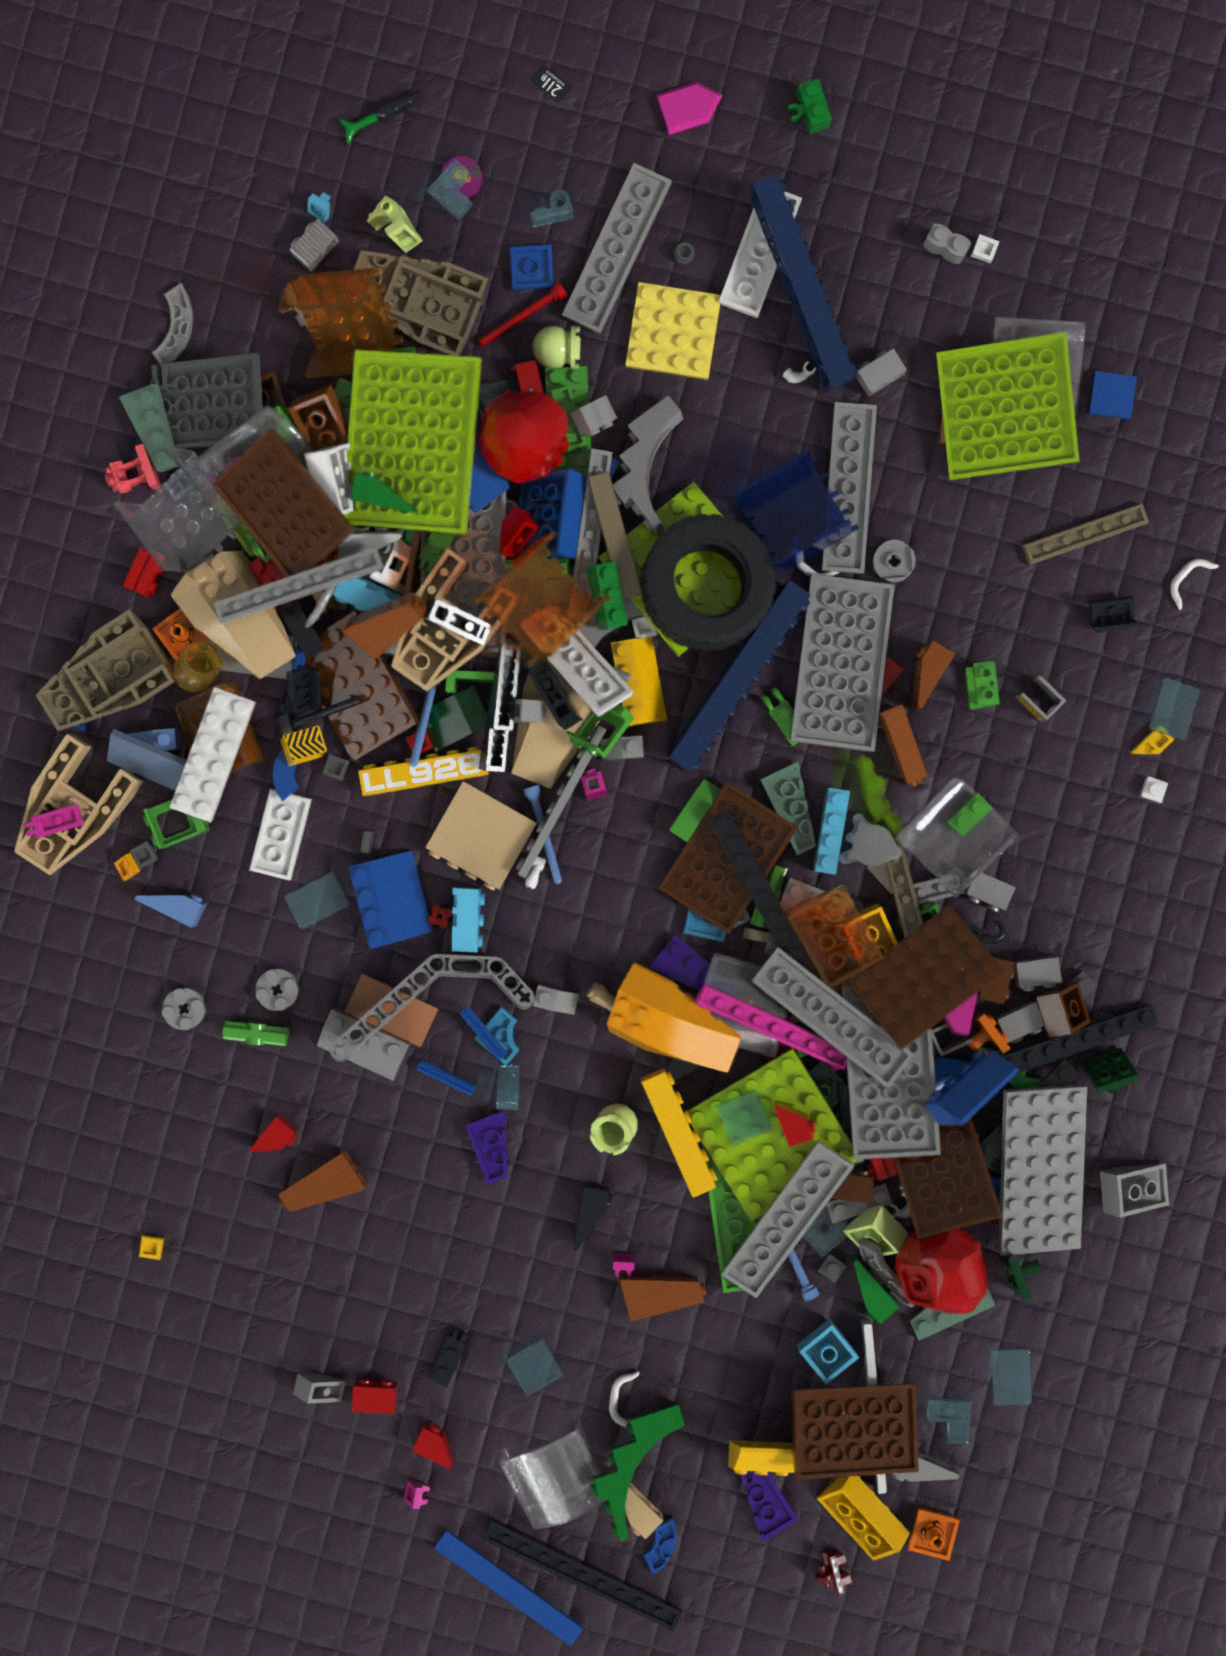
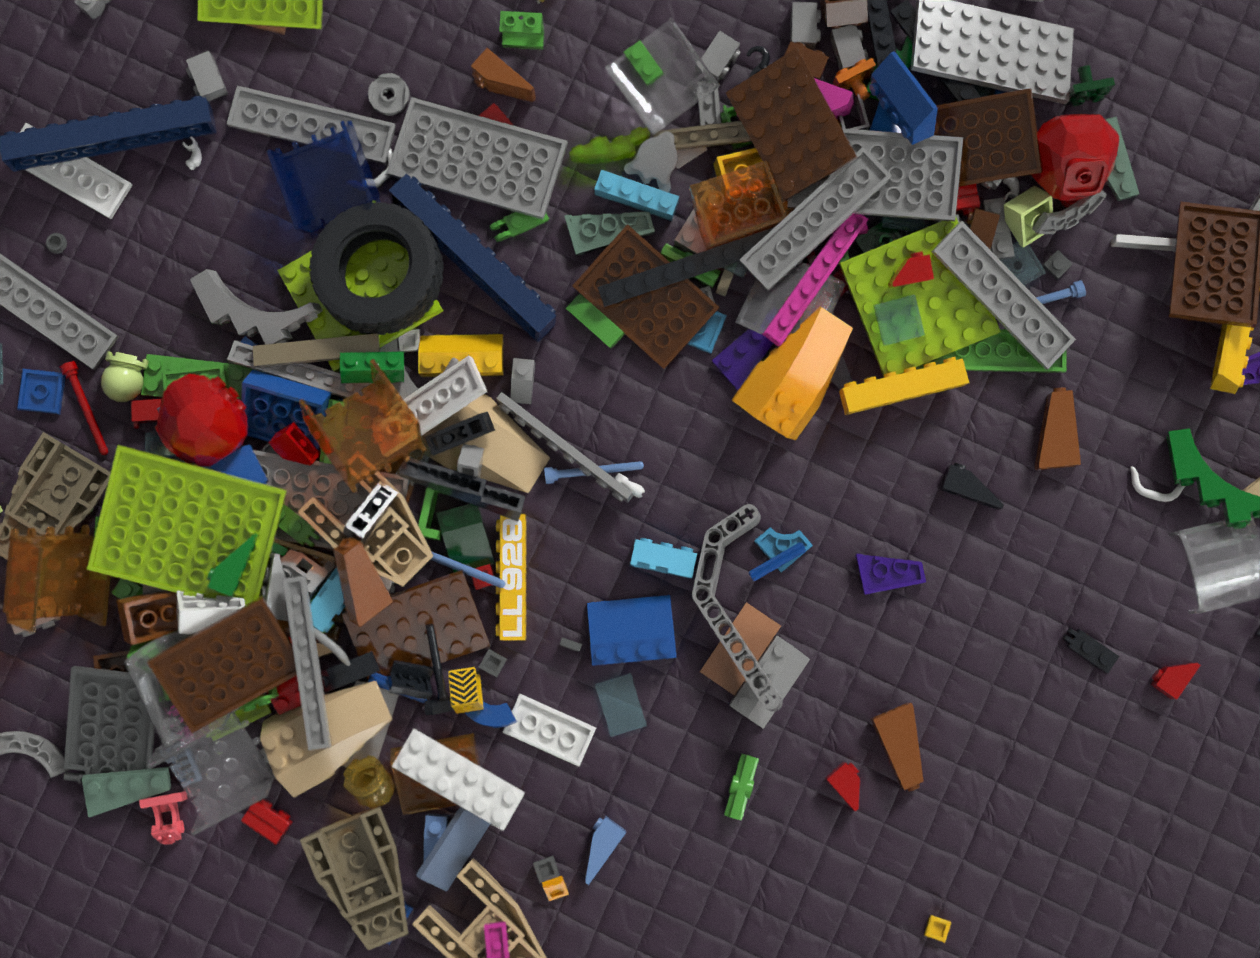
camera: 75 degrees left, 5 degrees down
bright green window [143,799,210,849] -> none
orange plate [152,609,208,663] -> none
light grey plate [162,988,206,1030] -> none
light grey plate [256,968,299,1011] -> none
light grey slope [293,1373,346,1404] -> none
red brick [351,1378,398,1414] -> none
dark pink tile [404,1480,430,1509] -> none
blue axle [417,1060,476,1096] -> none
tan panel [426,782,537,891] -> none
red plate [428,904,452,928] -> none
clear light blue plate [496,1065,520,1111] -> none
clear light blue tile [506,1338,563,1396] -> none
light grey slope [533,983,579,1014] -> none
bright green window [566,704,634,759] -> none
light grey brick [570,395,617,437] -> none
dark pink window [581,768,608,801] -> none
tan cone [586,982,615,1012] -> none
yellowish green tile [590,1103,638,1155] -> none
dark pink tile [613,1253,634,1278] -> none
light yellow plate [625,282,721,380] -> none
medium azure brick [797,1318,859,1384] -> none
green slope [852,1255,899,1324] -> none
dark orange slope [878,705,927,787] -> none
clear light blue tile [927,1398,971,1444] -> none
clear light blue piece [991,1349,1032,1406] -> none

